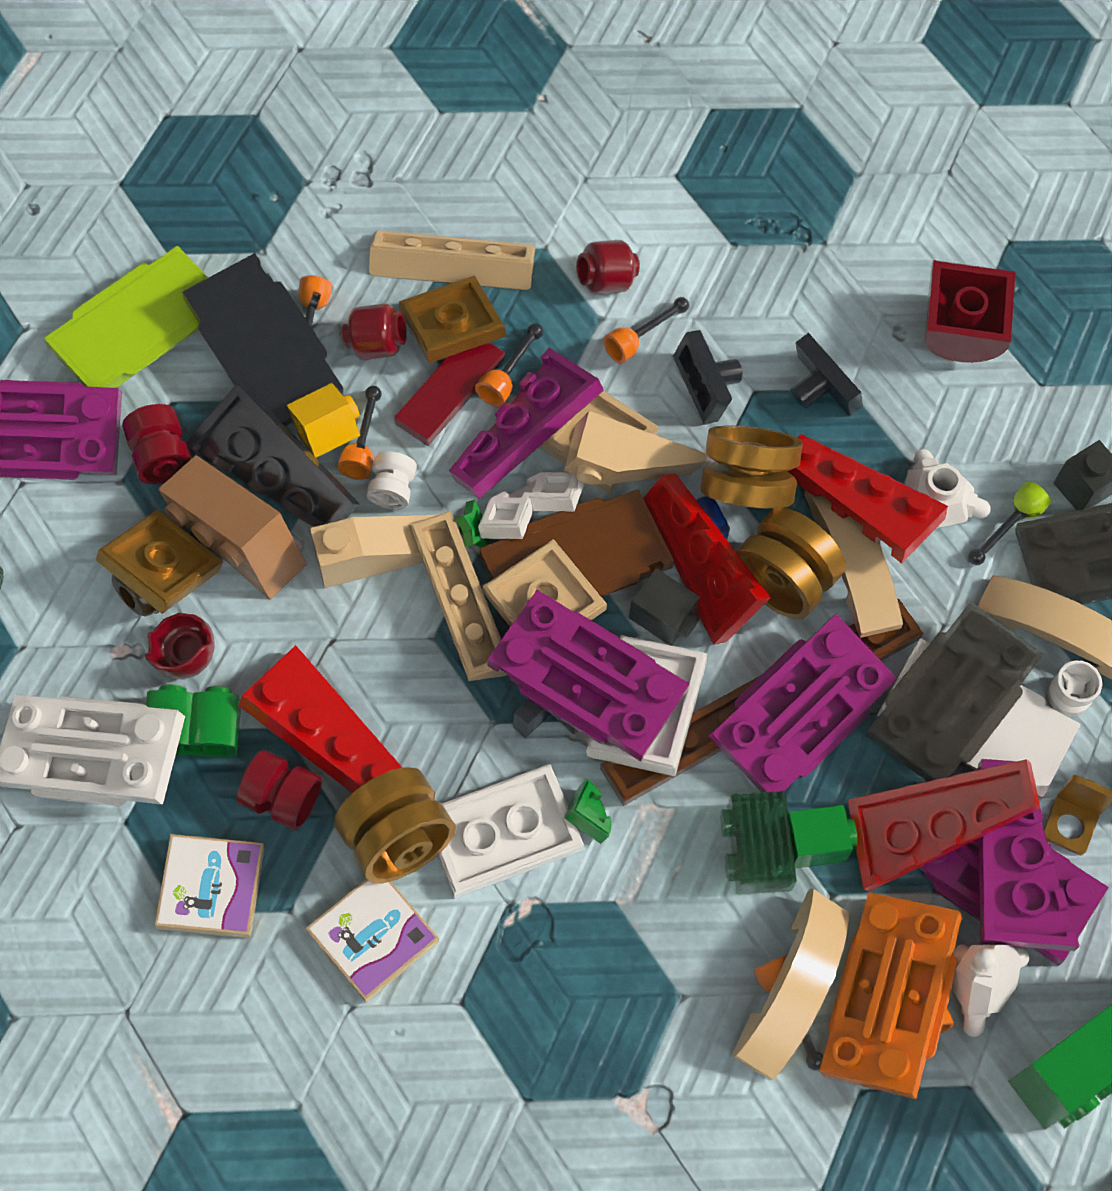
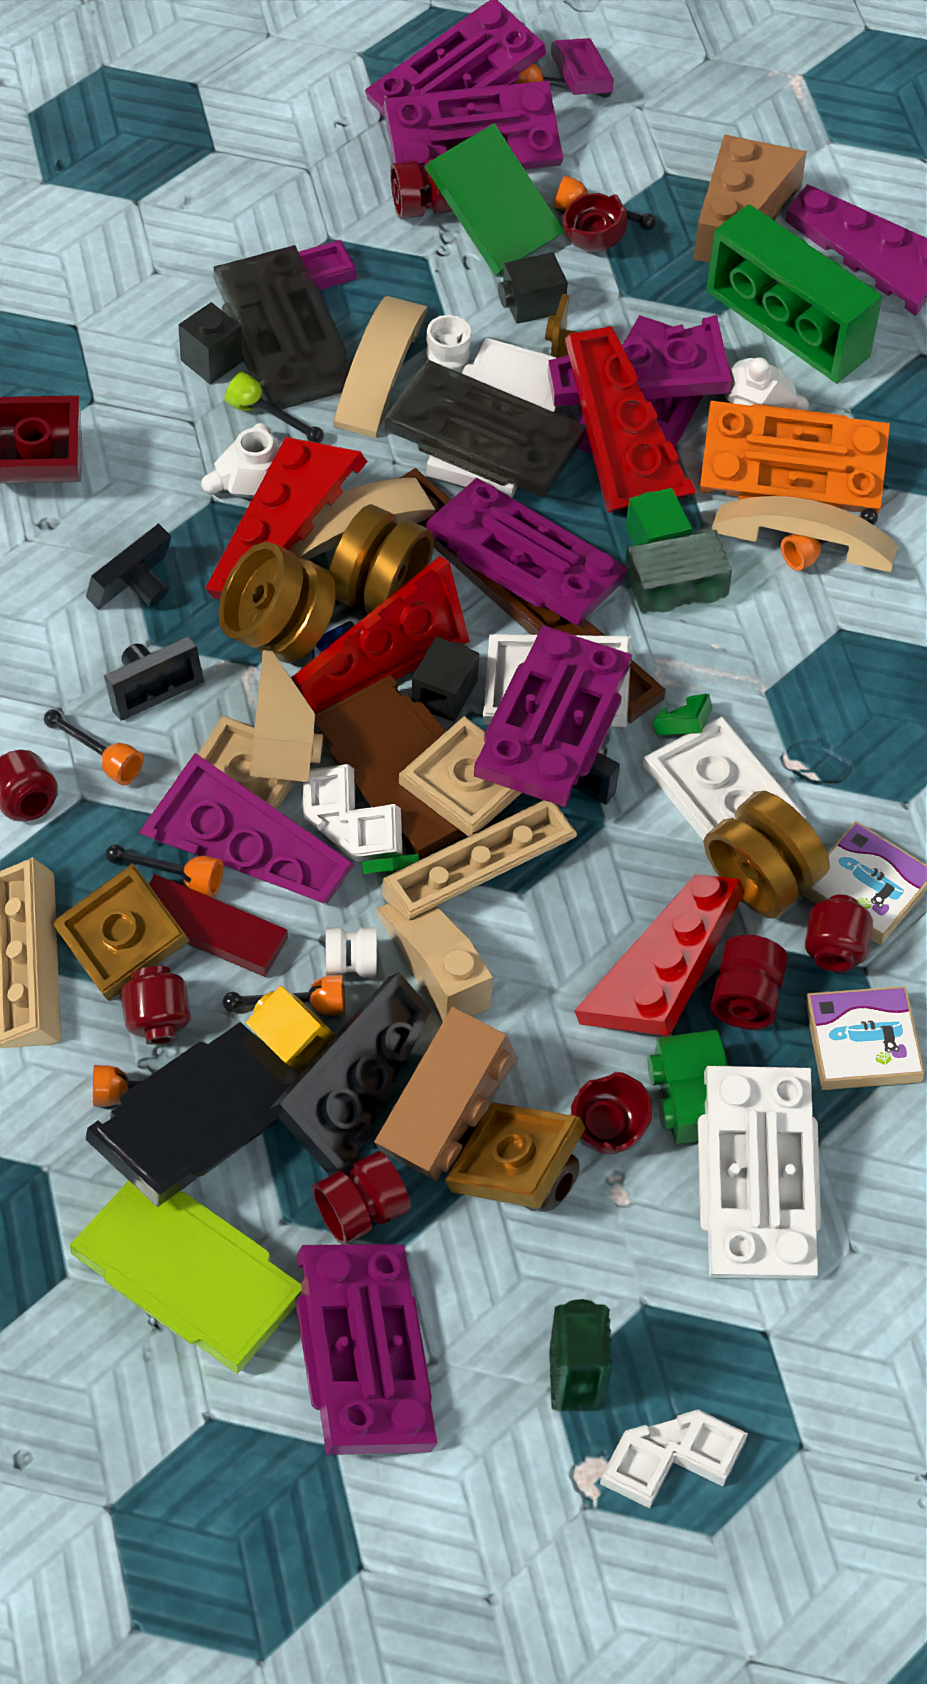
camera: 100 degrees left, 10 degrees down
none -> dark red head [804,894,873,972]

